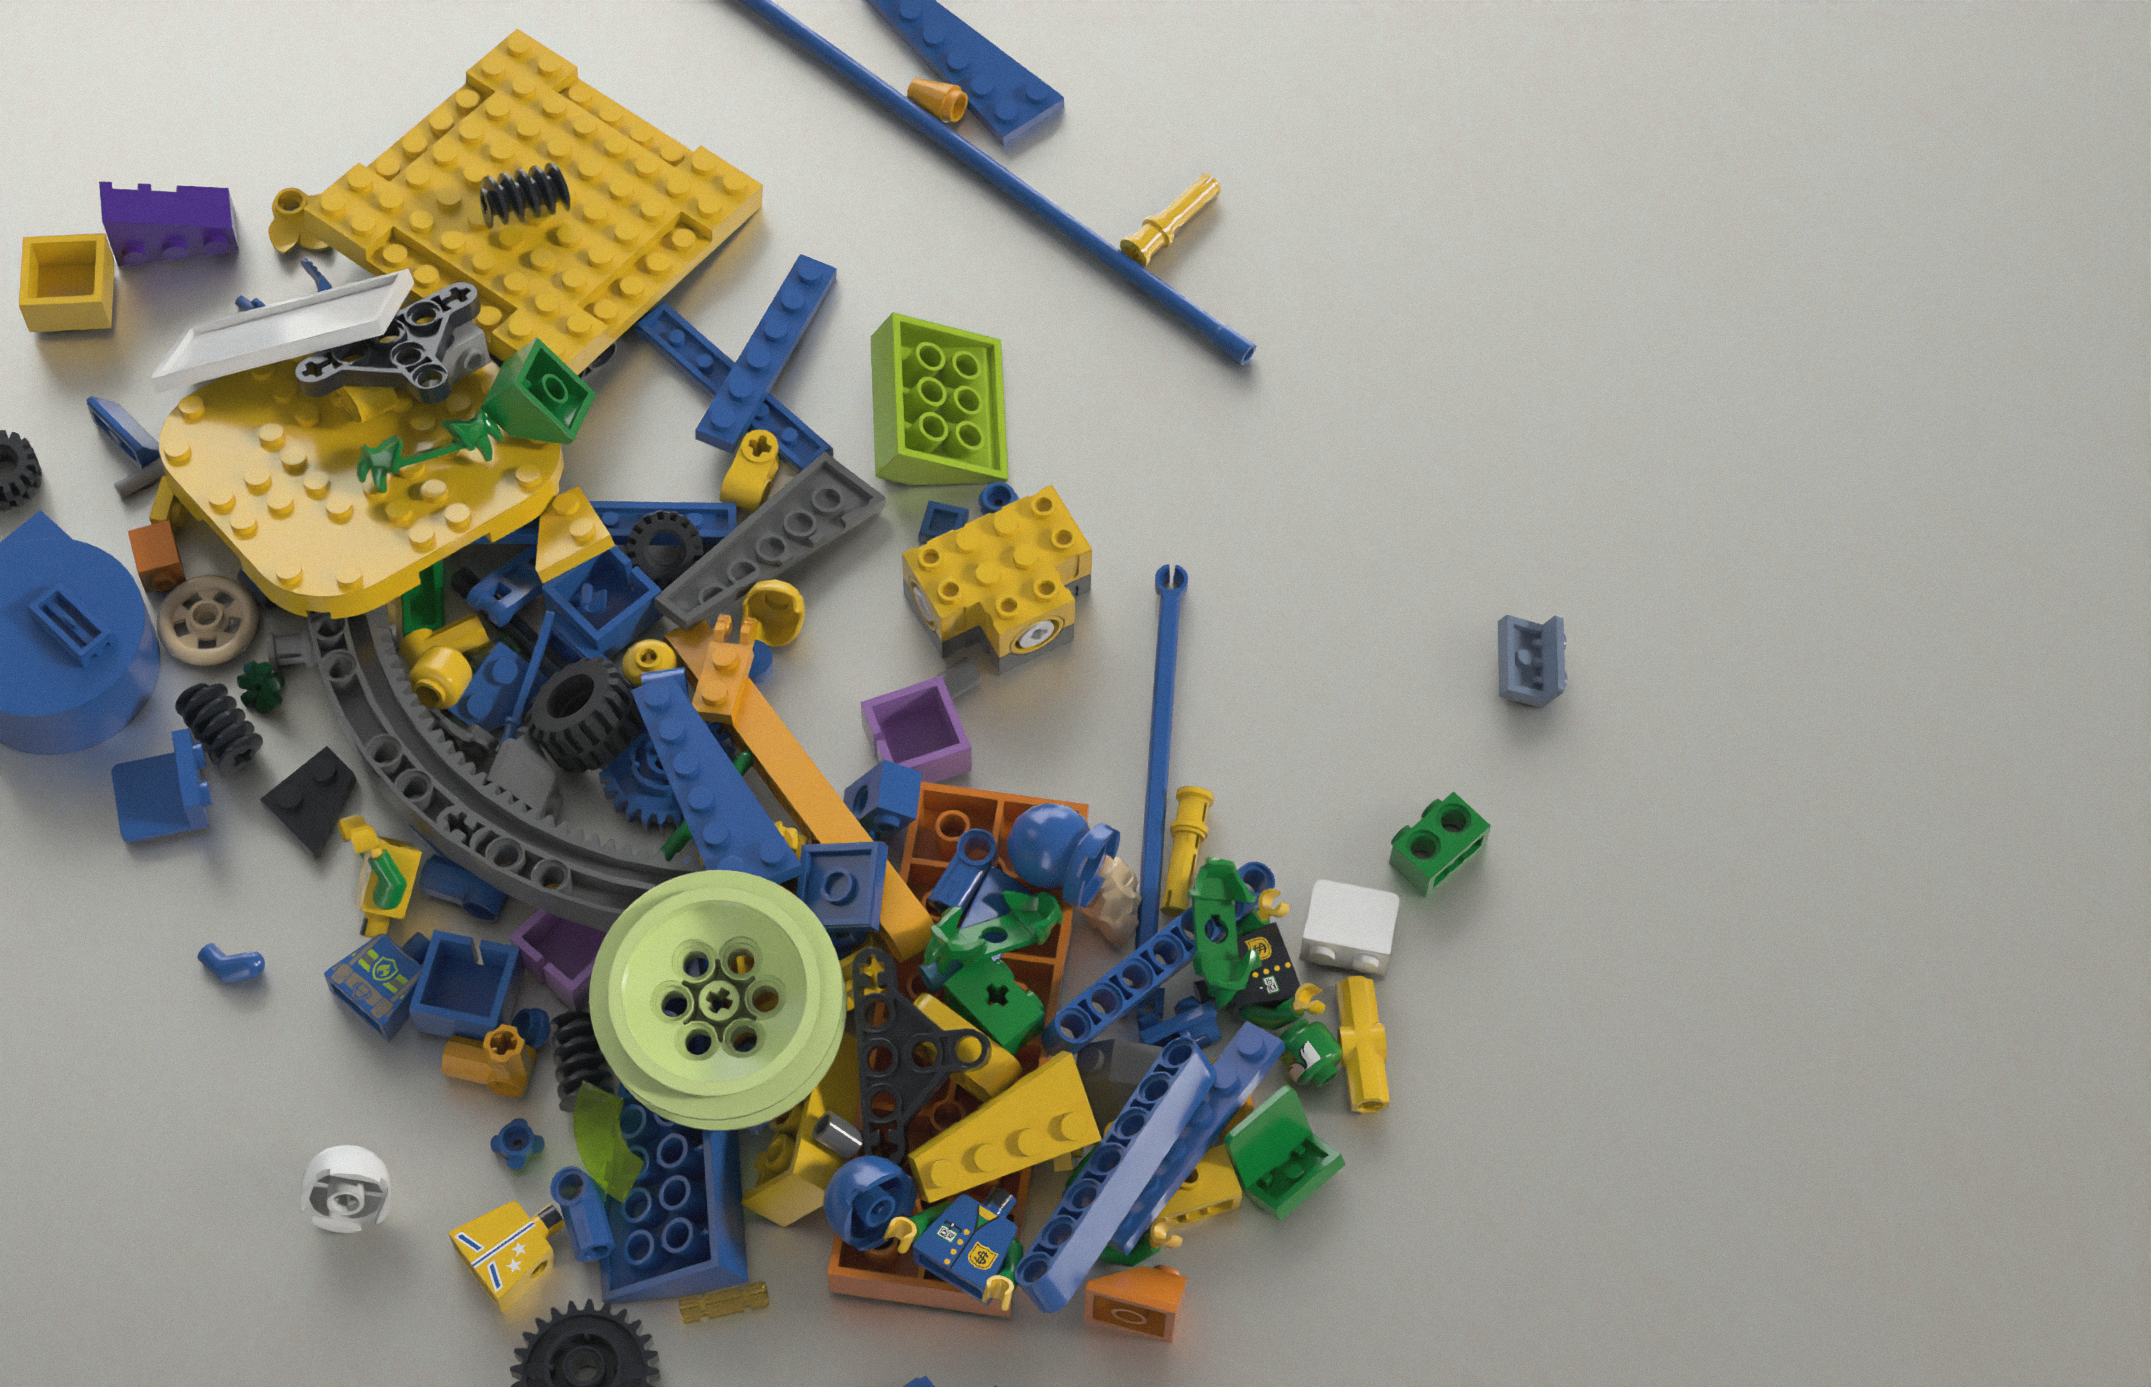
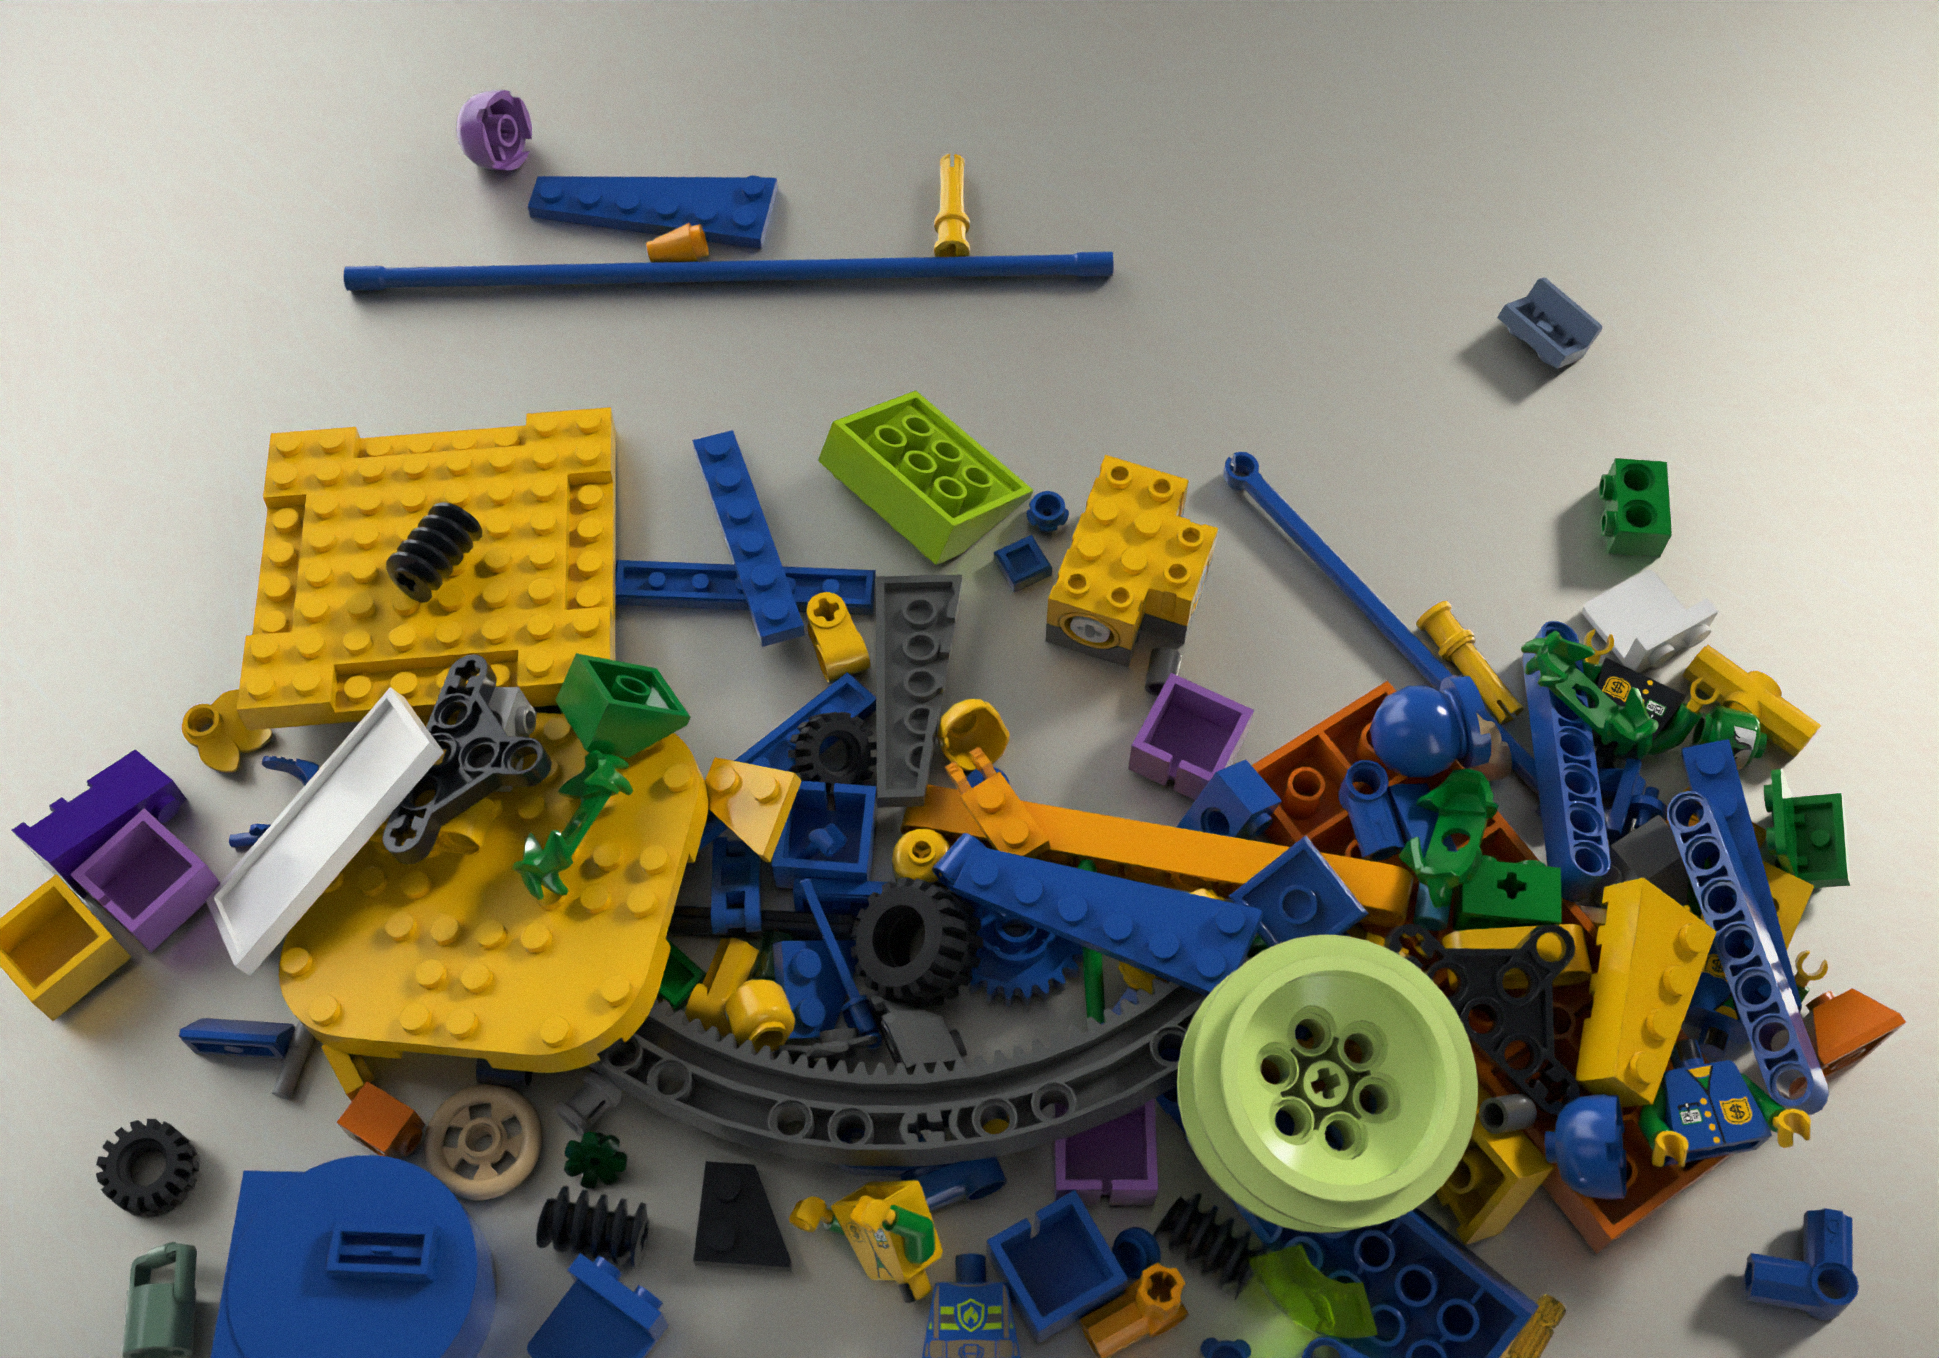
camera: 40 degrees left, 0 degrees up
none -> medium lavender piece [70,808,220,953]

